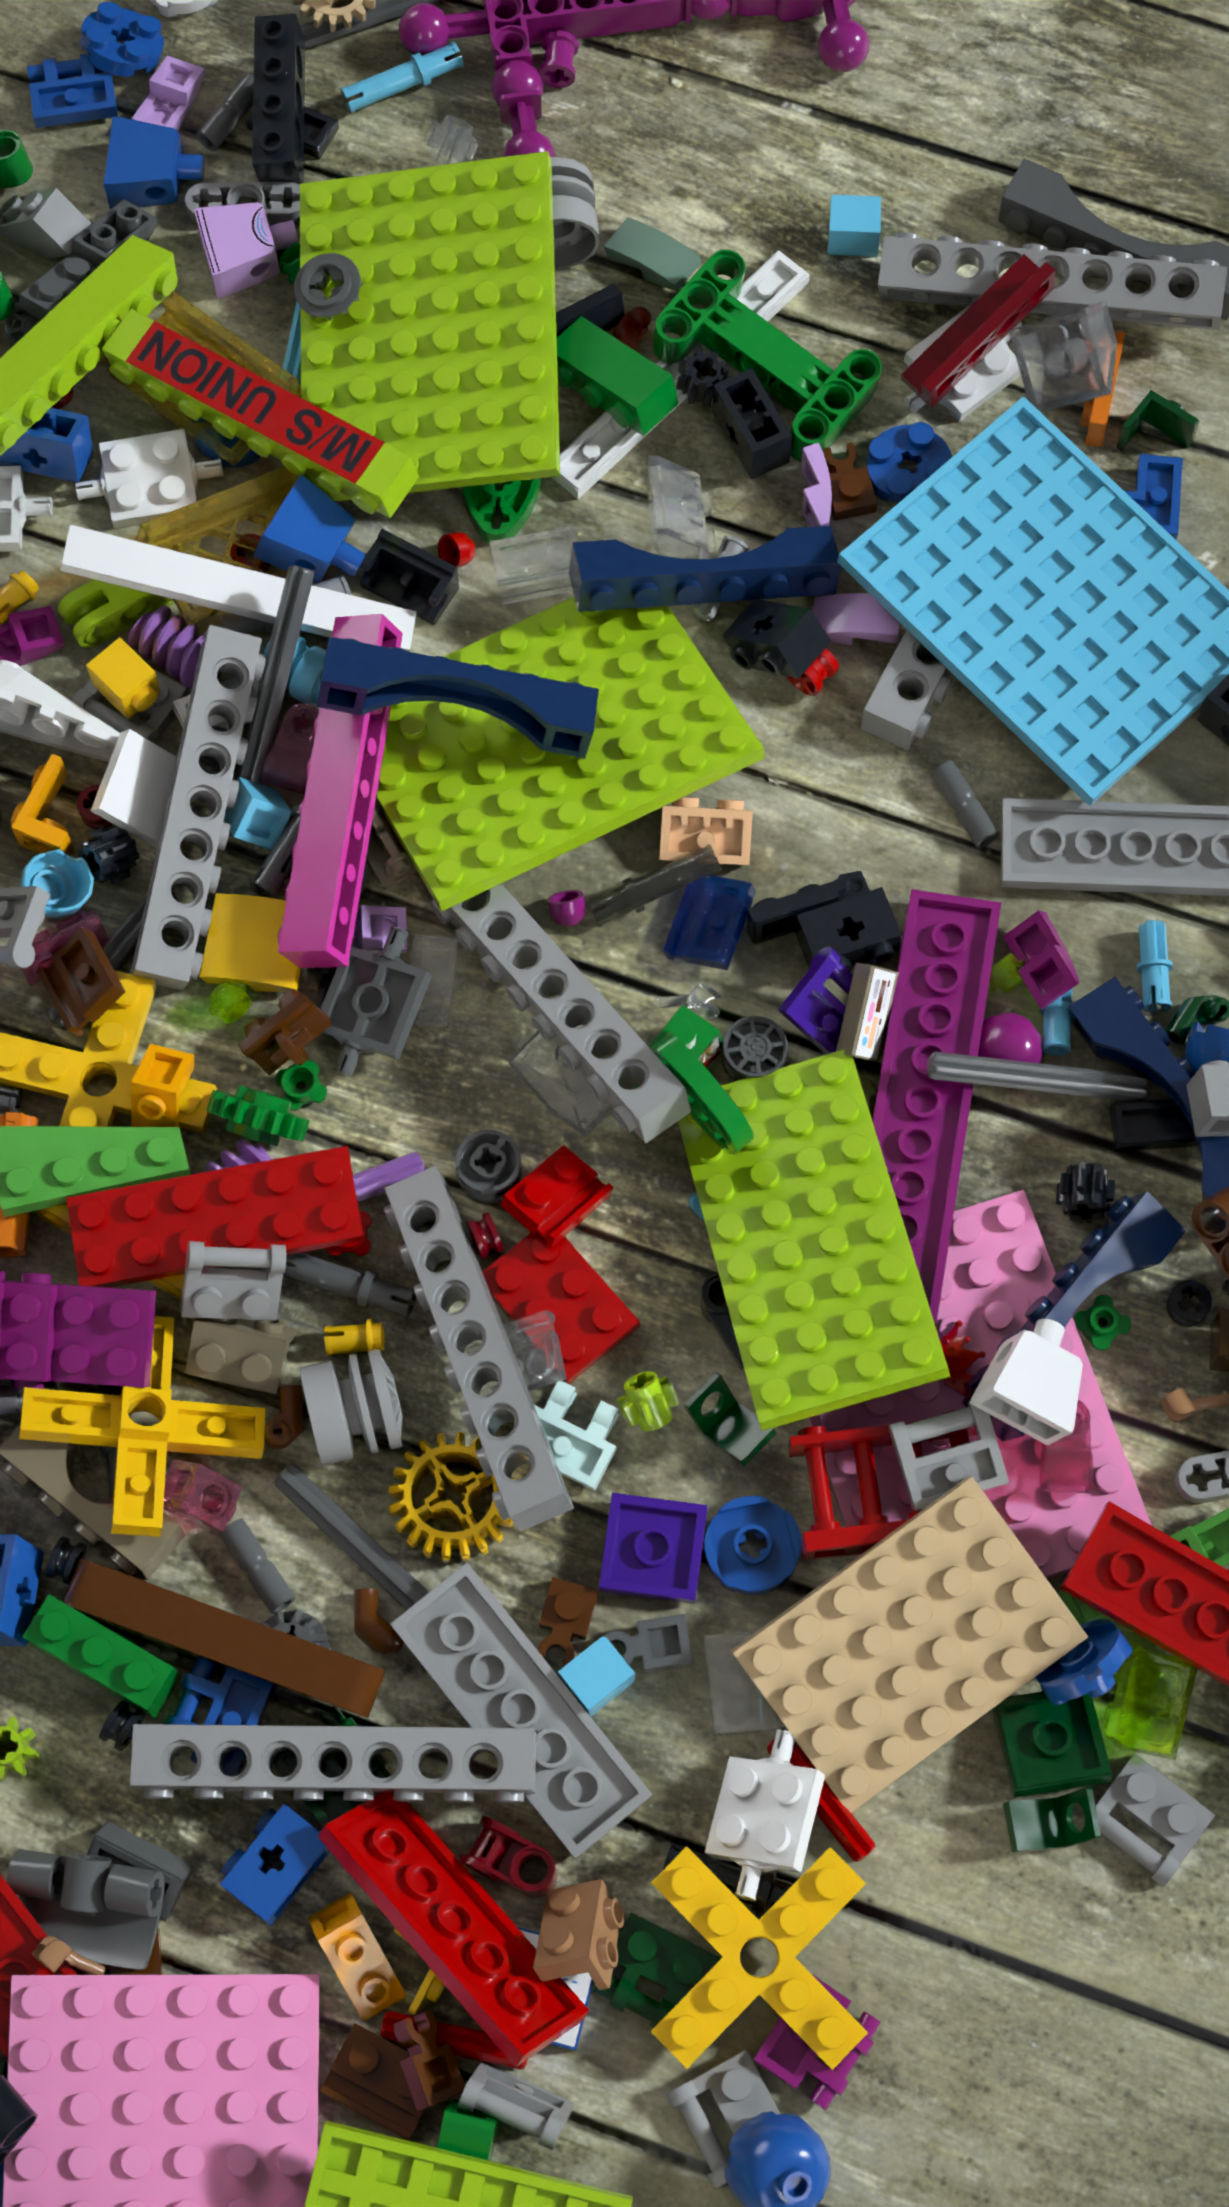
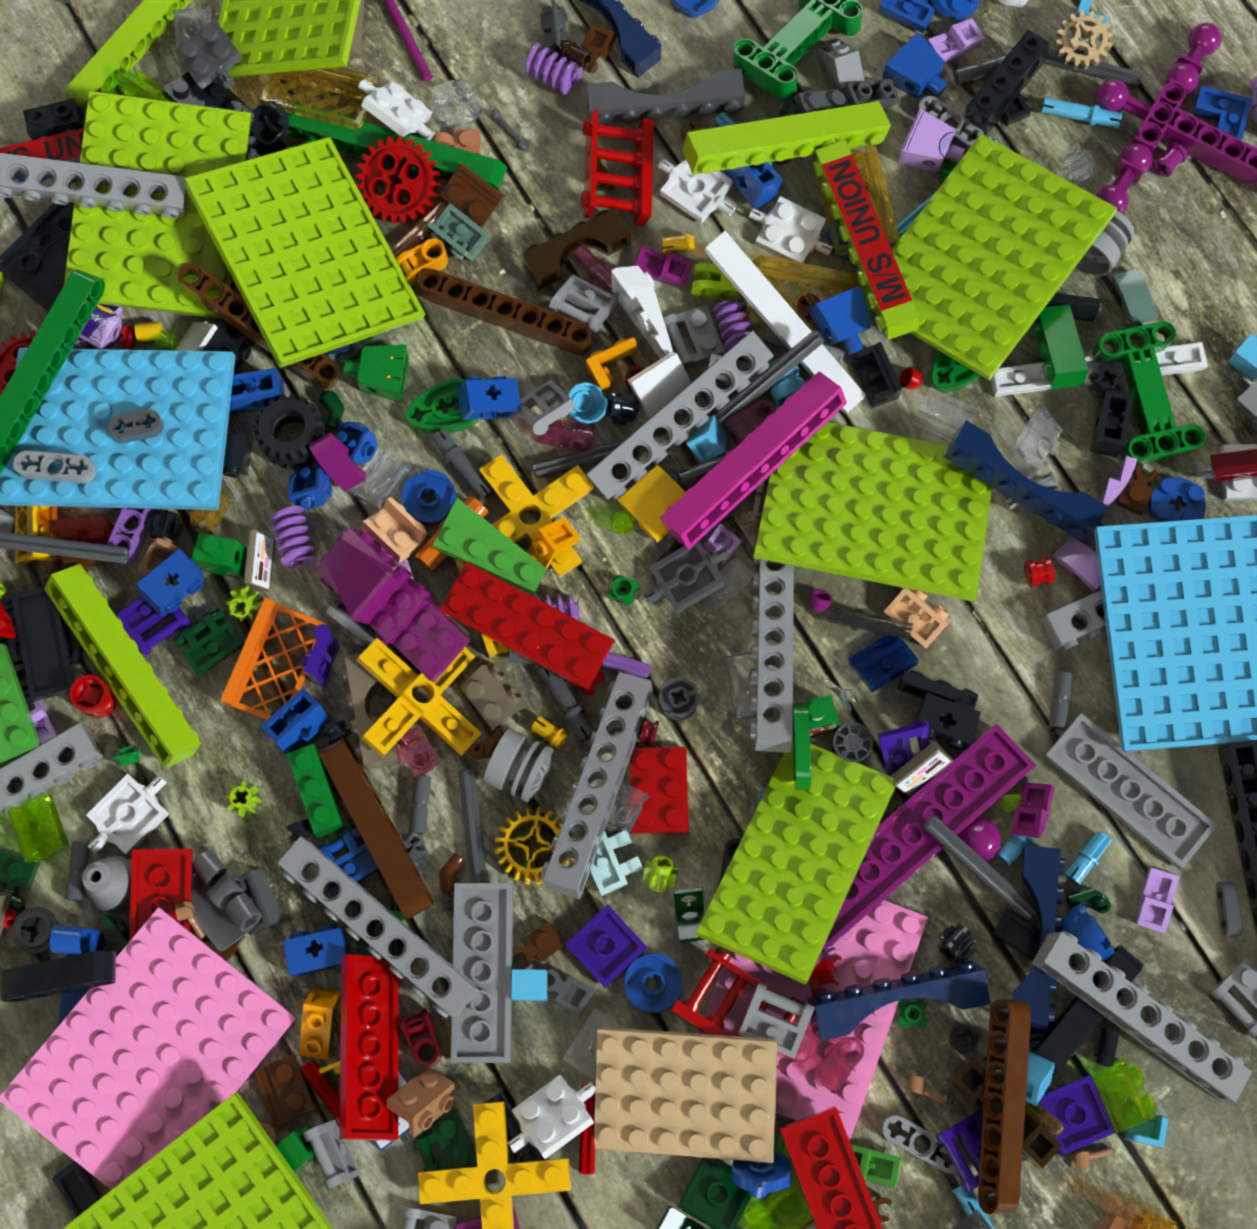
camera: 40 degrees right, 5 degrees up
reddish brown plate [37,927,125,1037] -> none
yellow brick [86,637,161,719] -> none
light grey plate [180,1241,286,1321] -> none
green gear [206,1085,310,1146] -> none
reddish brown hips [238,989,332,1075] -> none
dark grey gear [294,253,363,321] -> none
dark blue arch [317,636,599,759] -> none
reddish brown plate [394,2010,465,2112] -> none
red plate [500,1145,614,1249] -> none
clear red arm [612,306,652,354] -> none
black brick [722,599,831,679] -> none
white torso [970,1319,1083,1446] -> none

